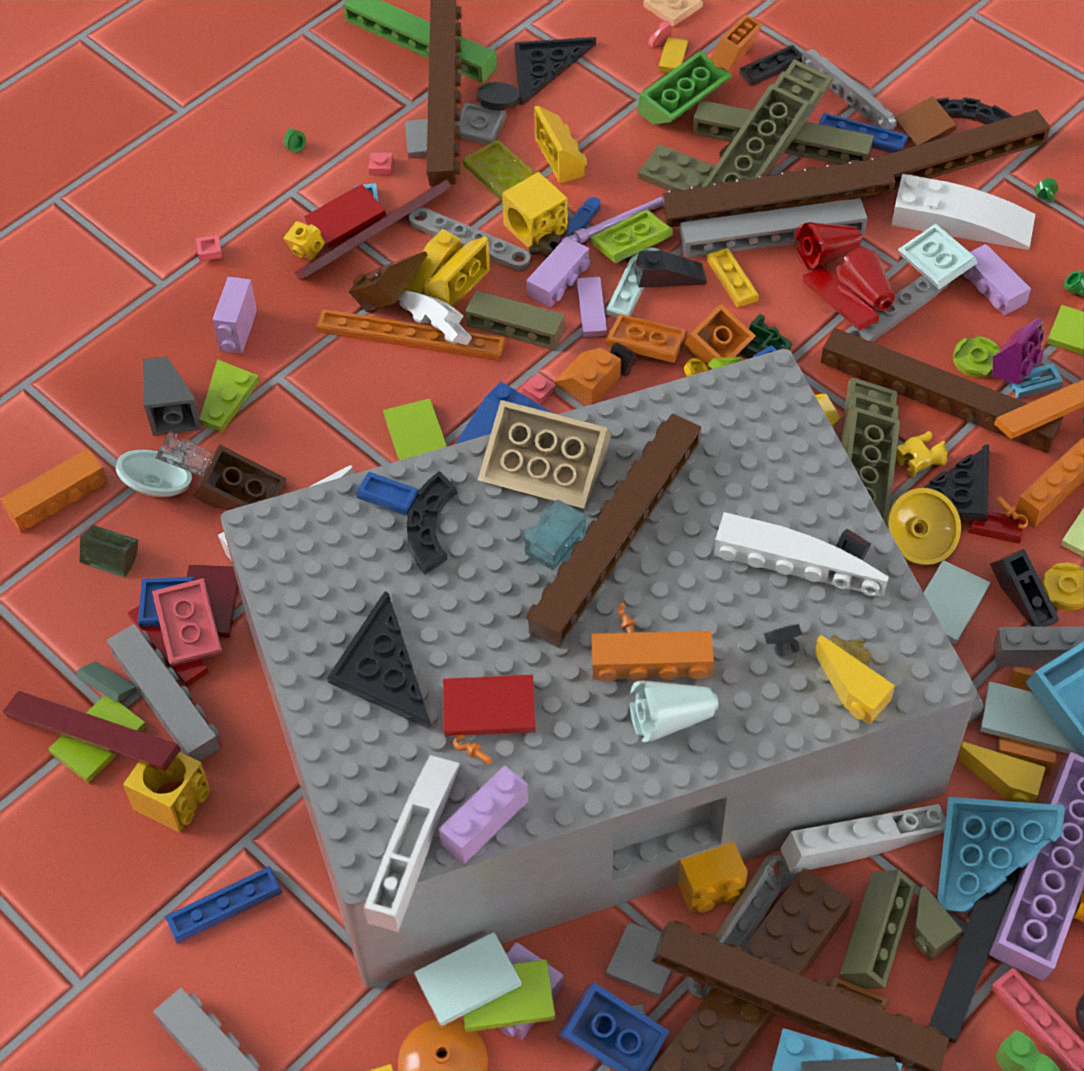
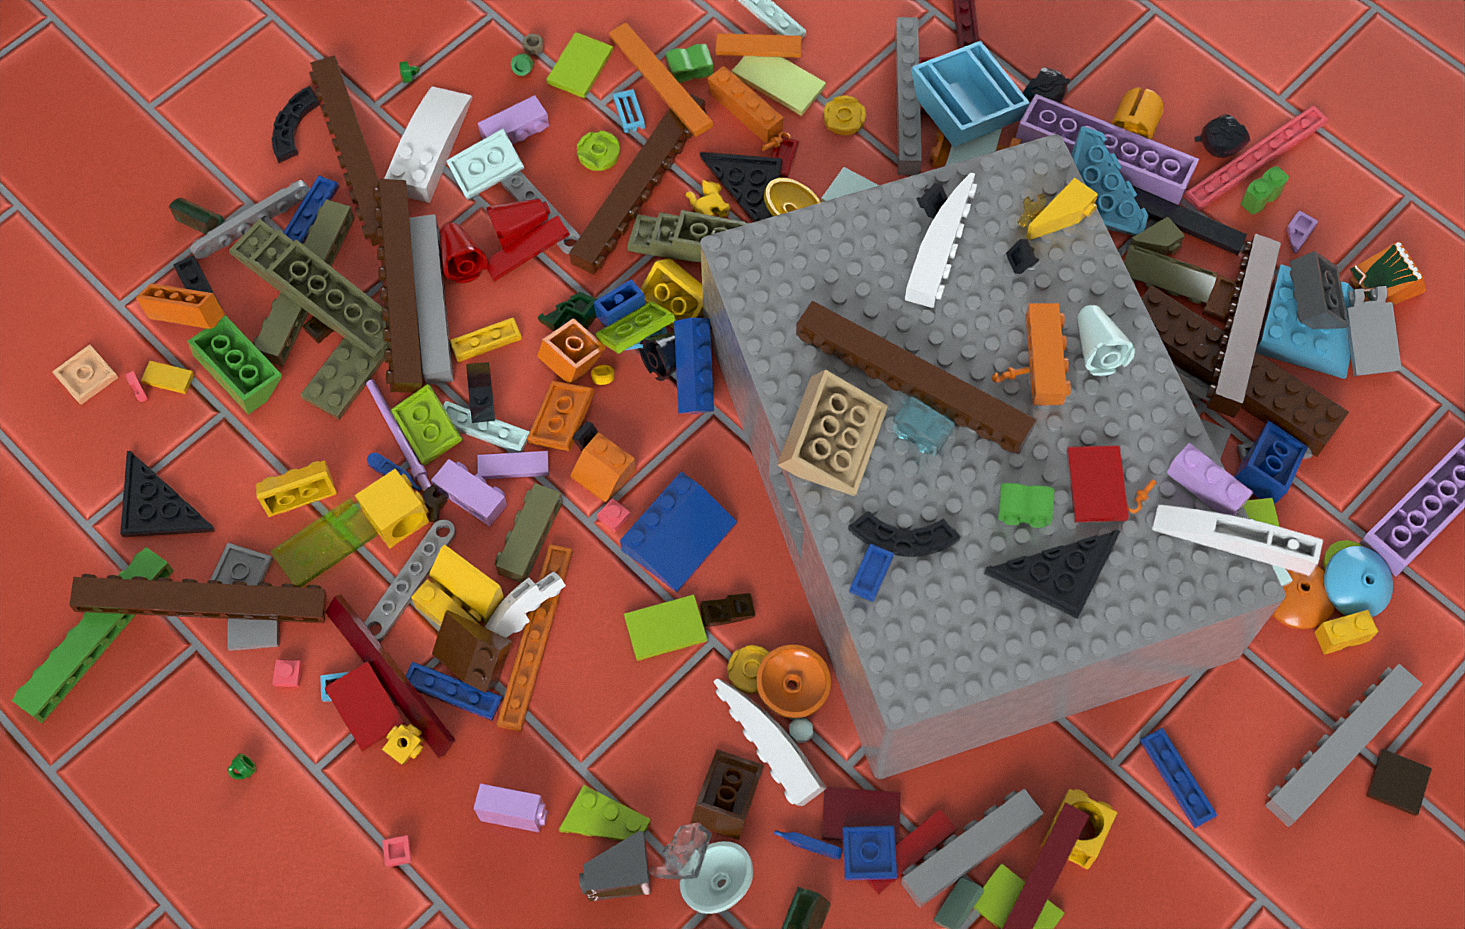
camera: 90 degrees left, 10 degrees up
coral tile [152,578,223,667] -> none
black tile [477,82,520,111] -> none
dark orange tile [895,96,957,146] -> none
black slope [990,549,1059,627] -> none
magenta slope [992,318,1045,384] -> none
none -> brick [169,198,225,235]
none -> blue tile [406,662,503,721]
none -> blue piece [774,830,843,860]
none -> bright green brick [998,483,1054,528]

